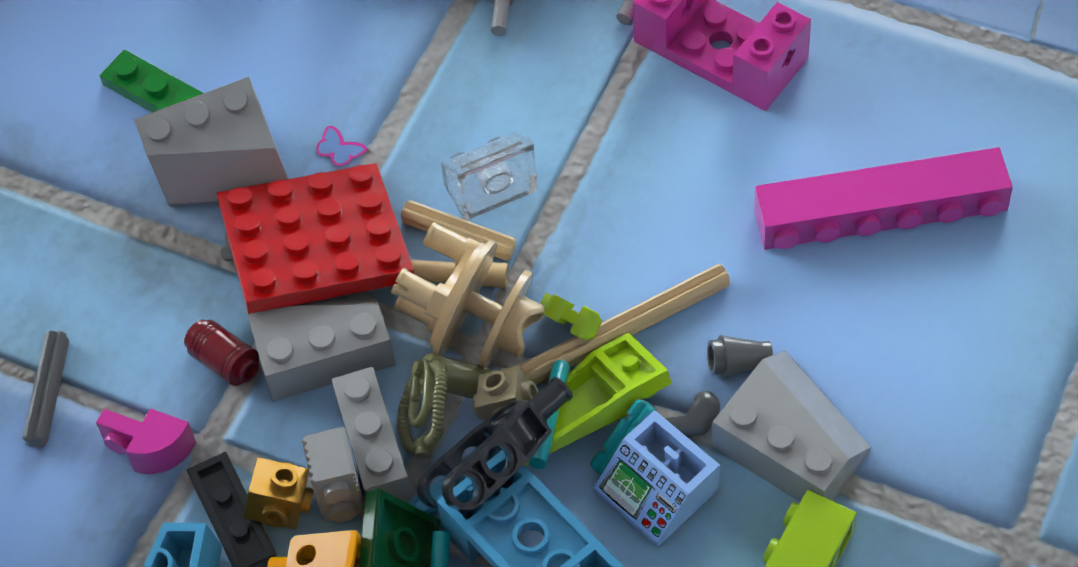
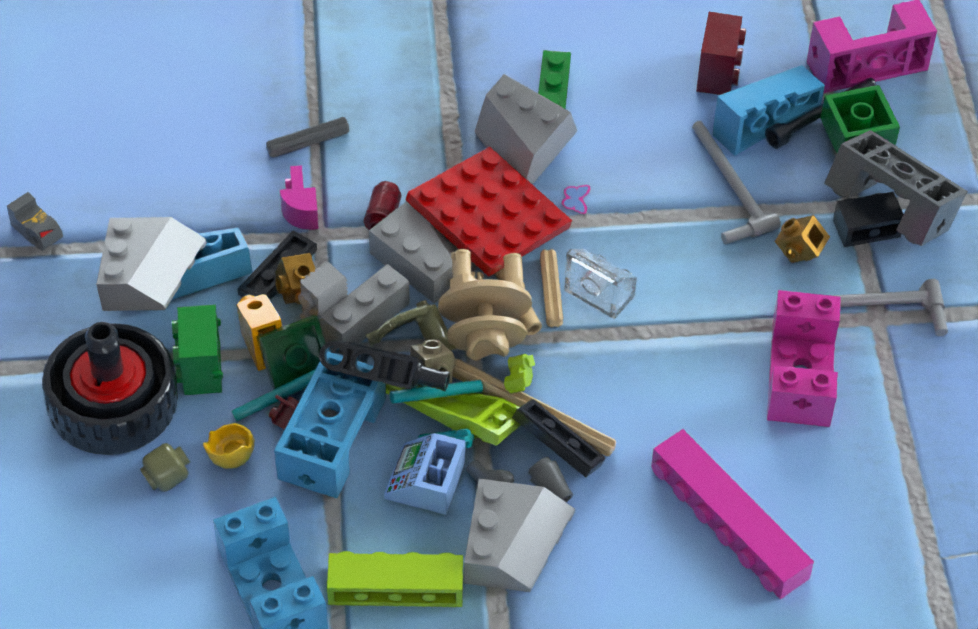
camera: 55 degrees right, 5 degrees down
none -> black tile [512,399,606,478]

